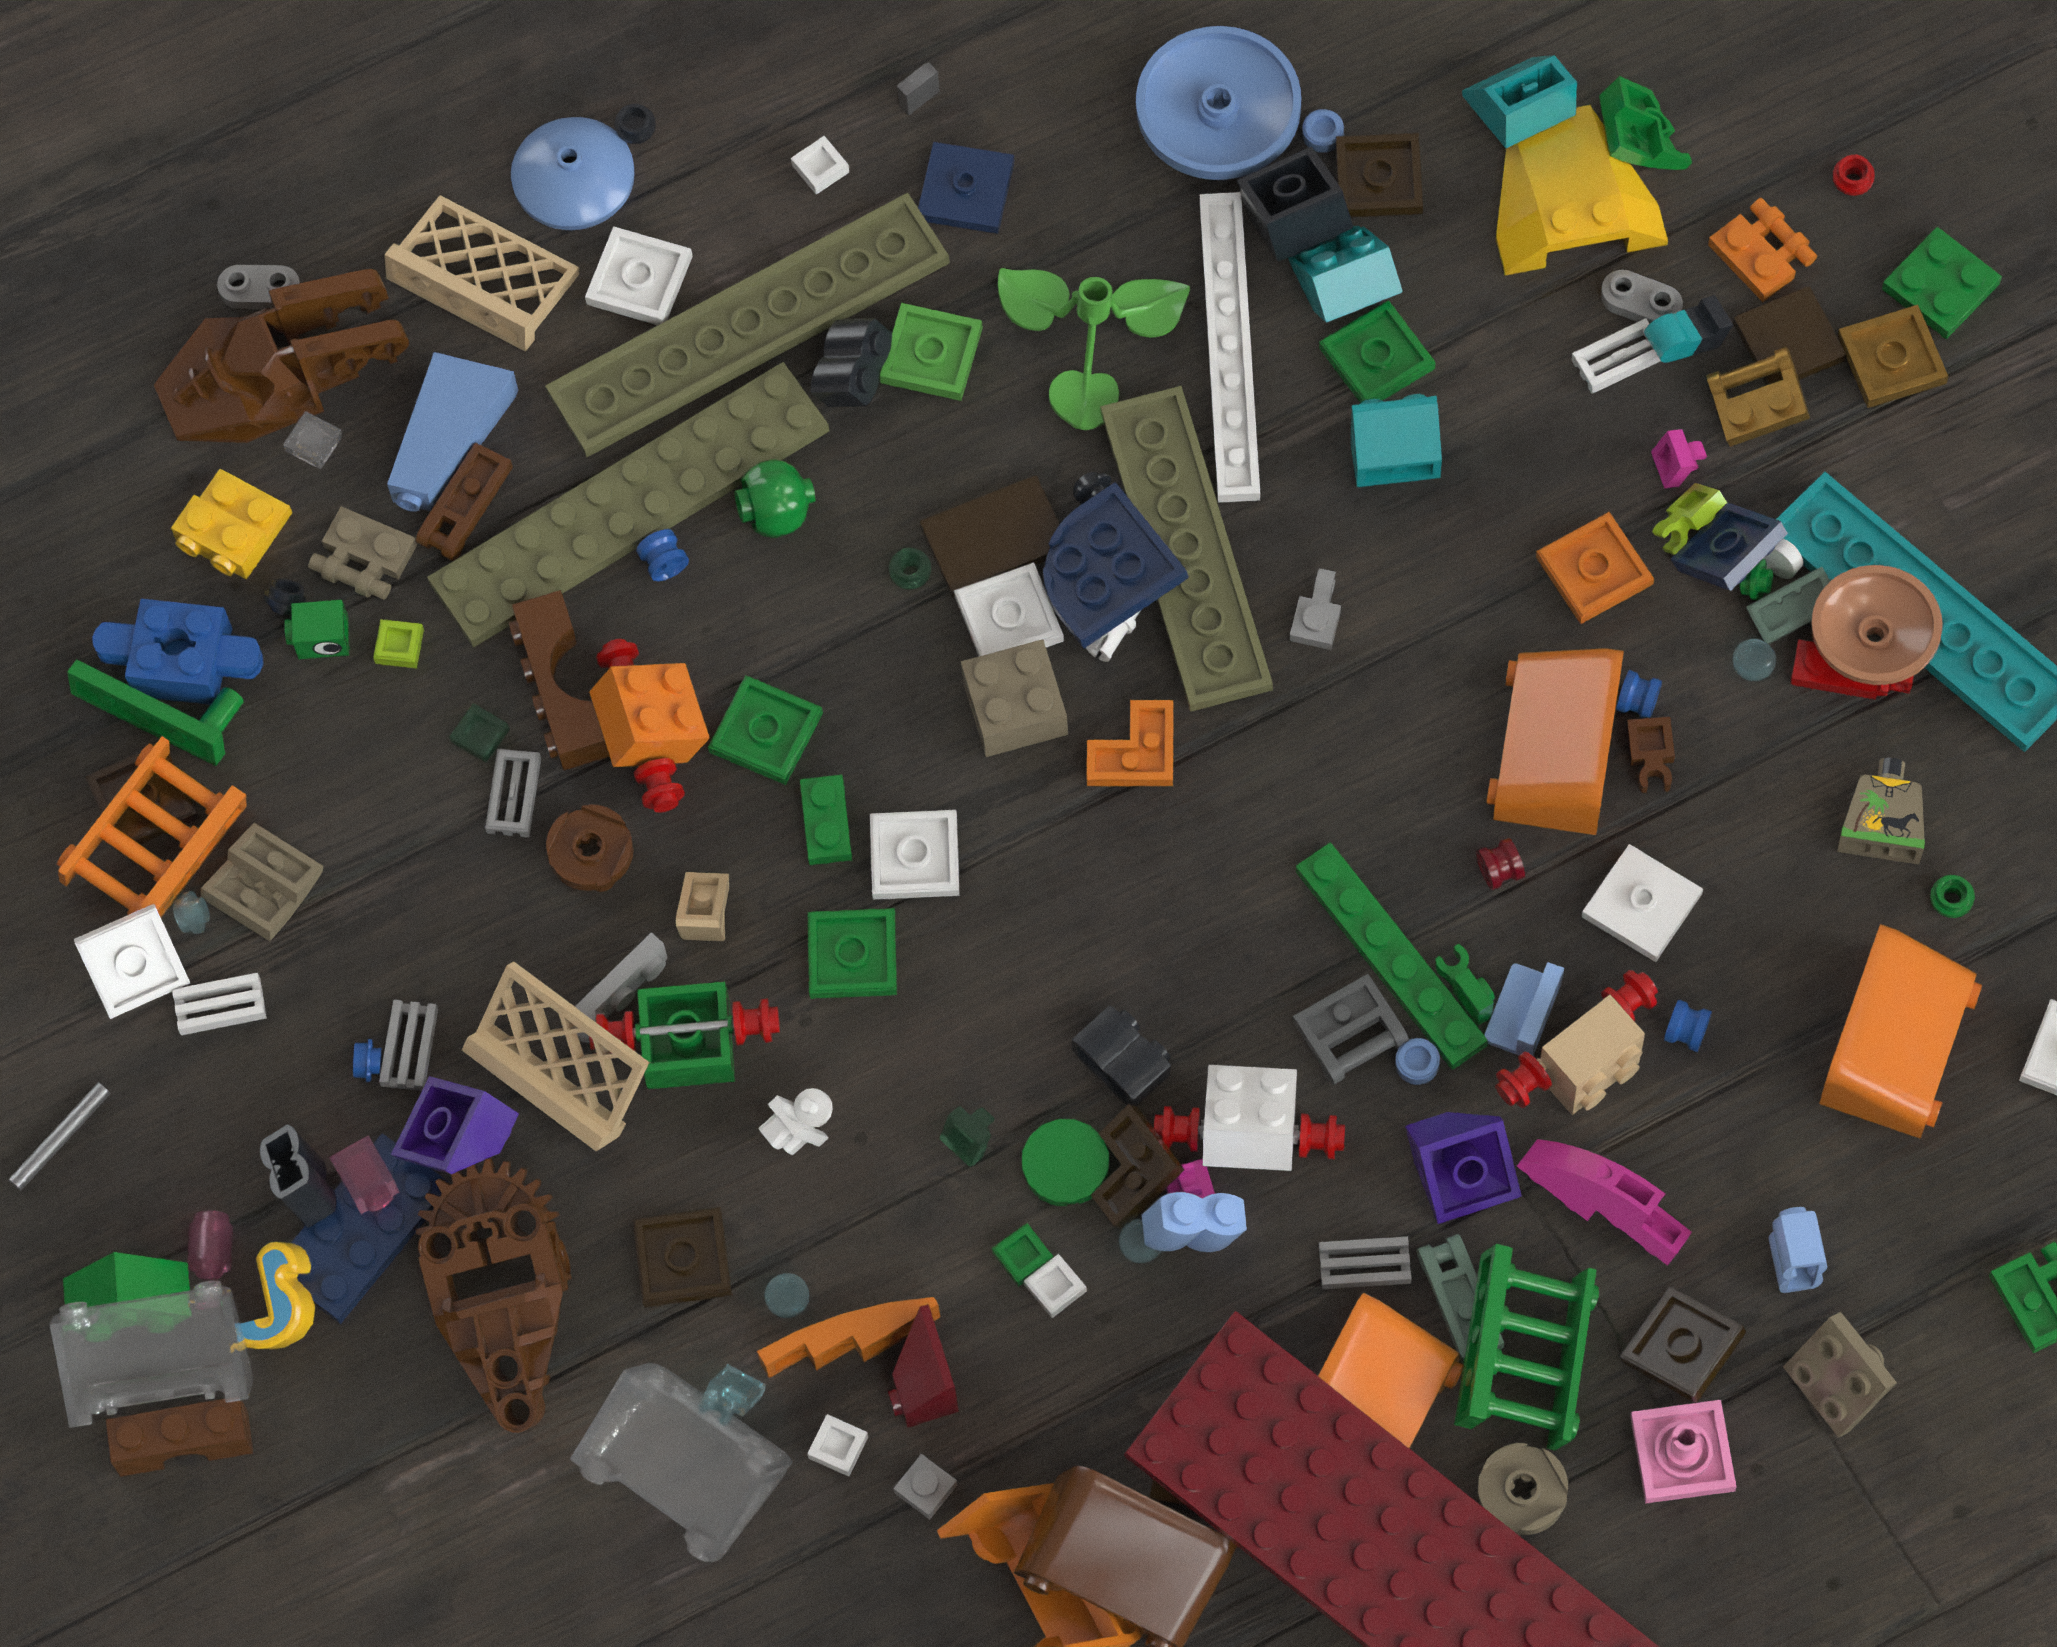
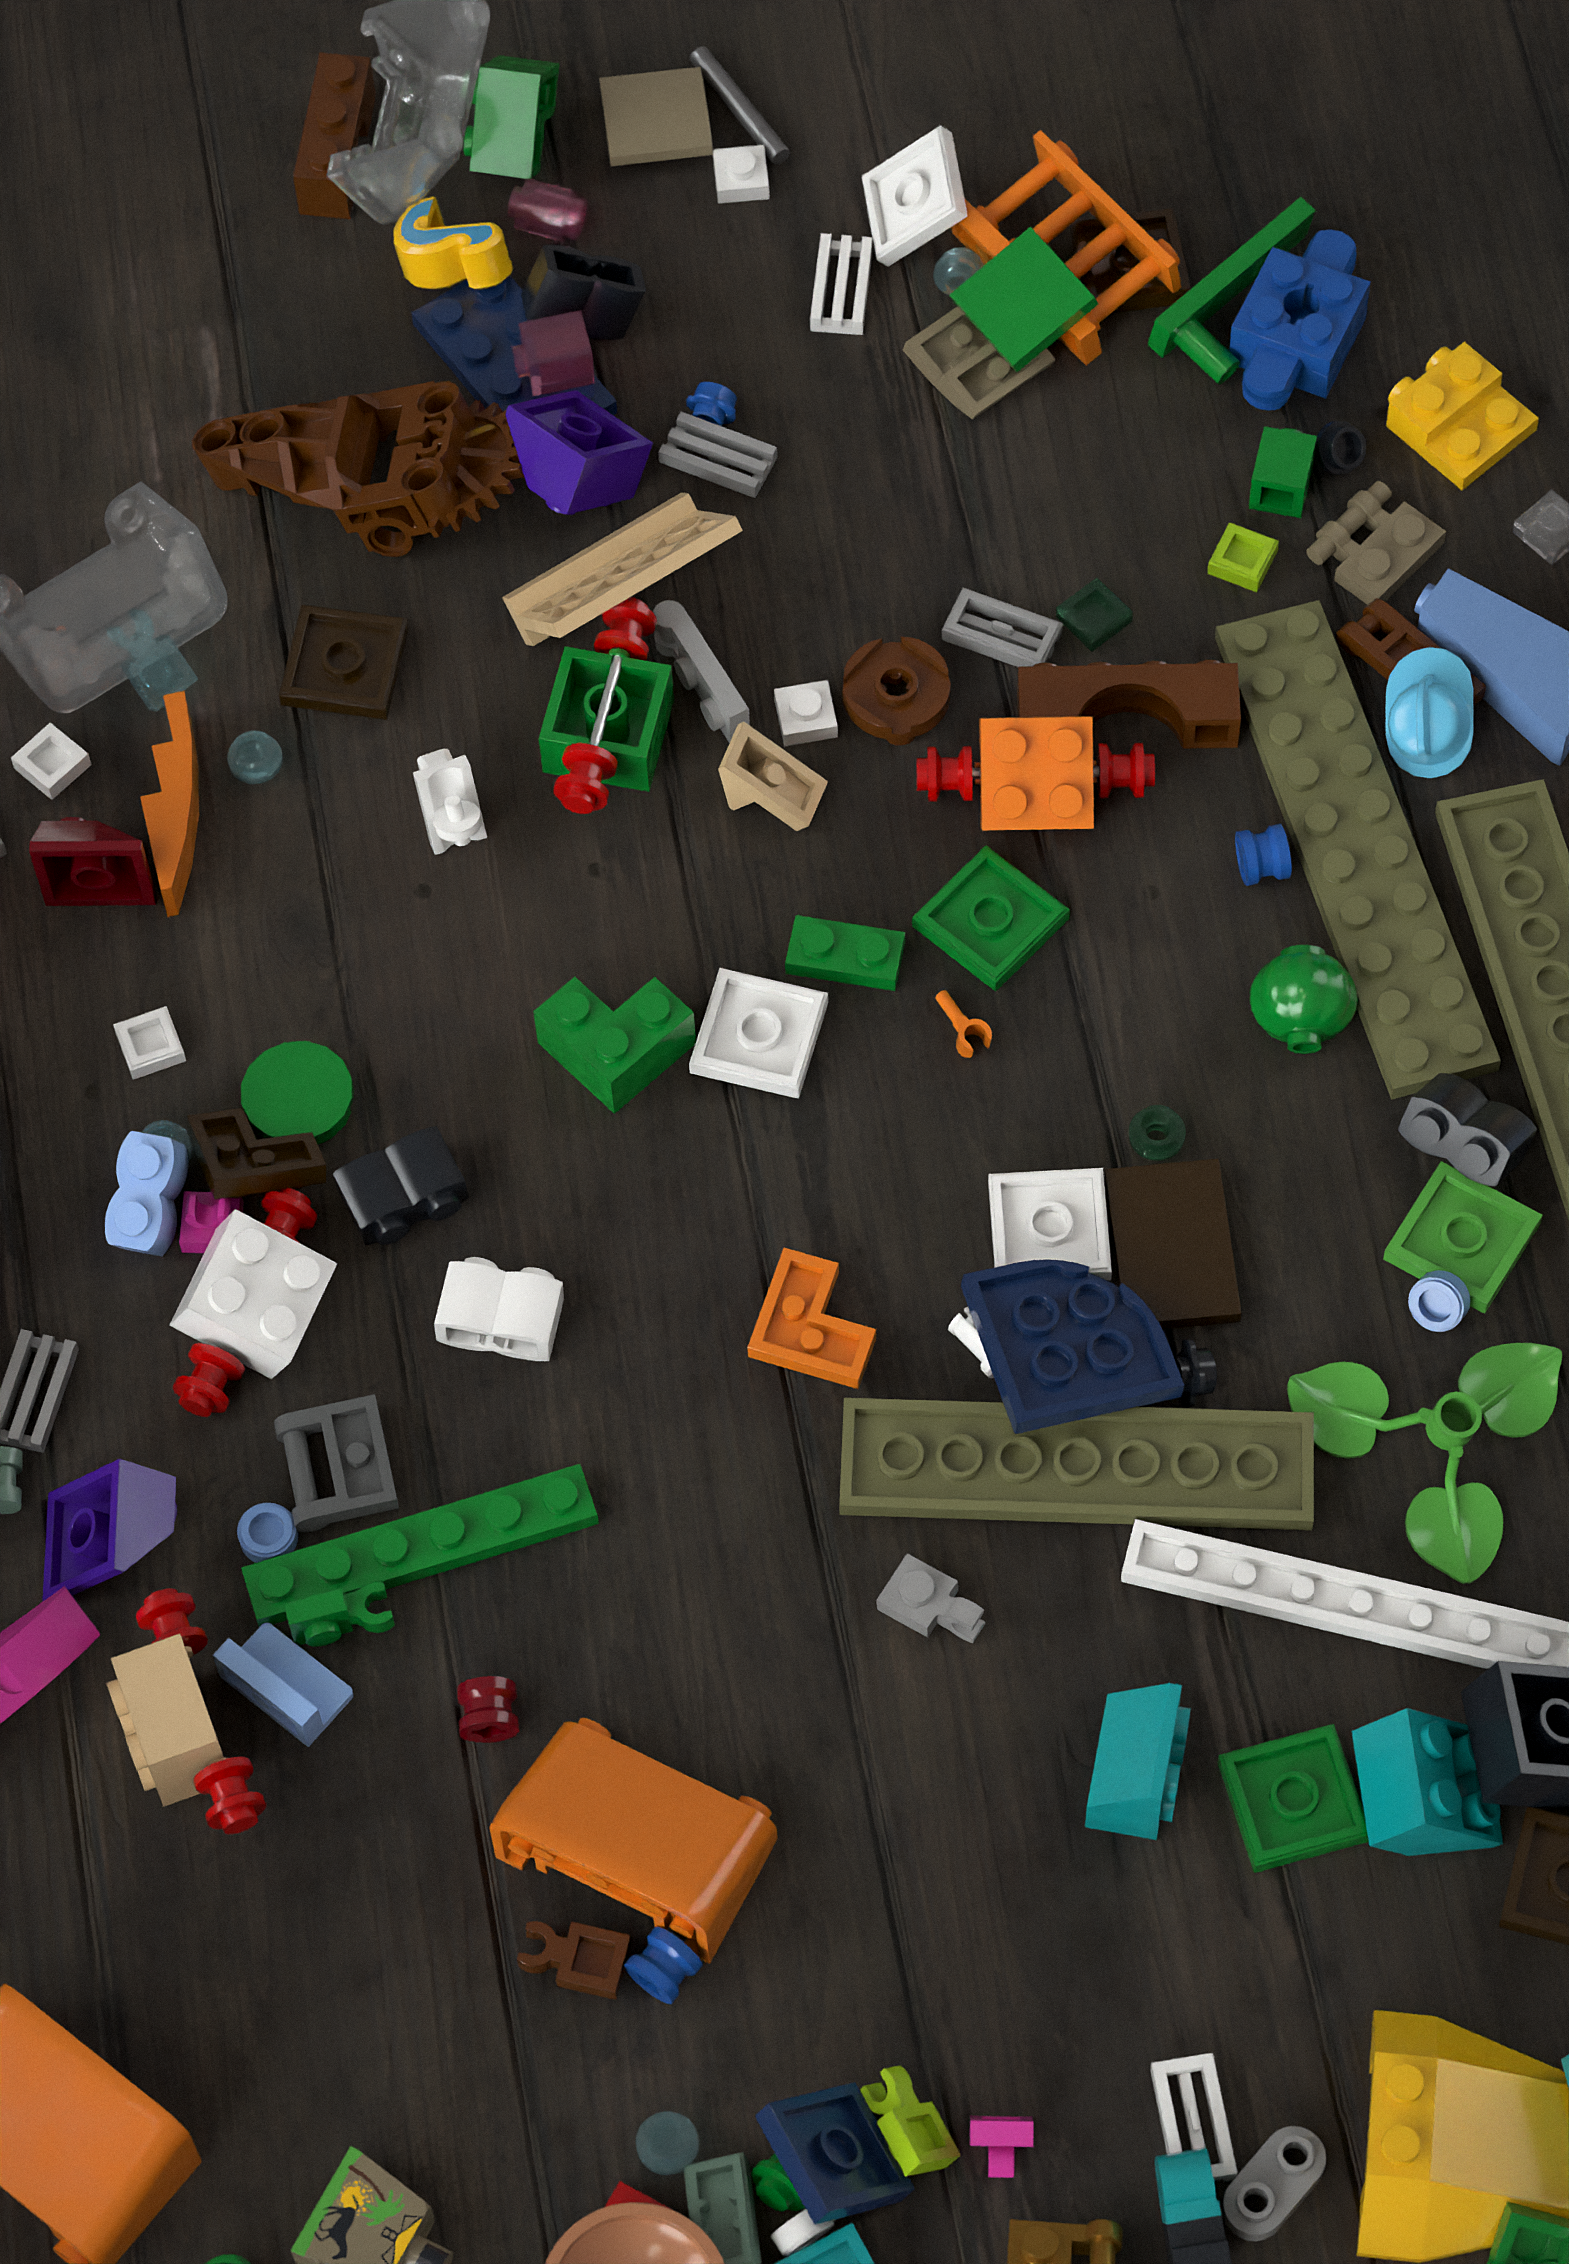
camera: 105 degrees right, 5 degrees down
green plate [808,908,897,999] -> none
clear green tile [939,1106,995,1167] -> none
dark tan brick [961,639,1068,757] -> none
green tile [991,1223,1054,1287] -> none
orange plate [1536,512,1654,624] -> none
white plate [1582,844,1703,962] -> none
blue wheel [1664,1000,1712,1052] -> none
none -> white brick [434,1257,564,1361]
none -> green brick [533,976,696,1114]
none -> dark tan slope [599,67,713,166]
none -> white plate [713,145,769,204]
none -> white plate [774,680,838,746]
none -> orange hand [935,990,992,1058]
none -> green tile [949,226,1098,372]
none -> medium azure piece [1386,647,1474,778]
none -> tile [1408,1270,1470,1332]

